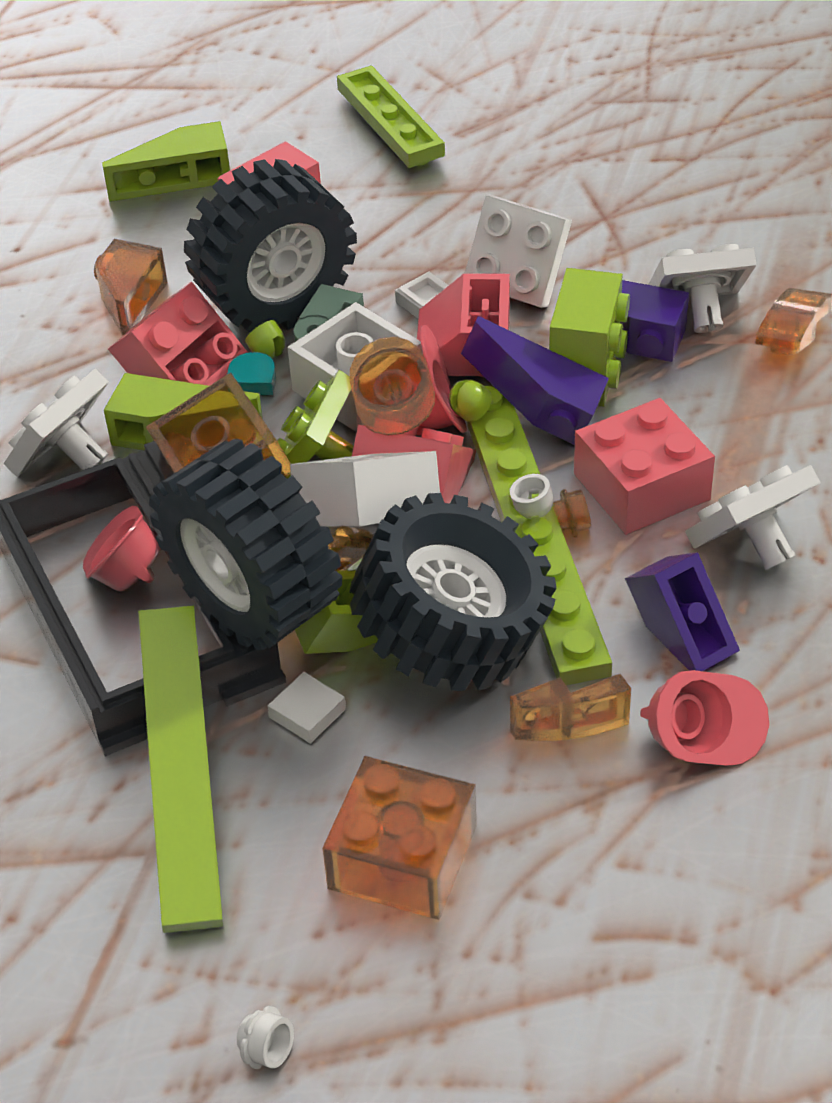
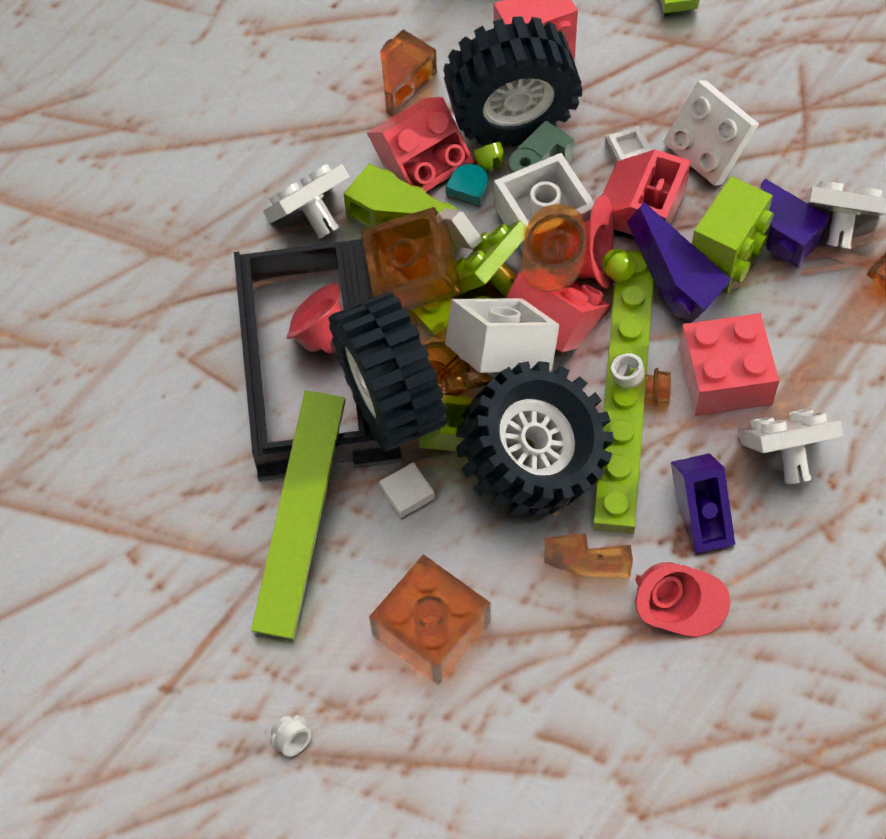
camera: 20 degrees right, 15 degrees up
none -> white tile [436,208,482,249]

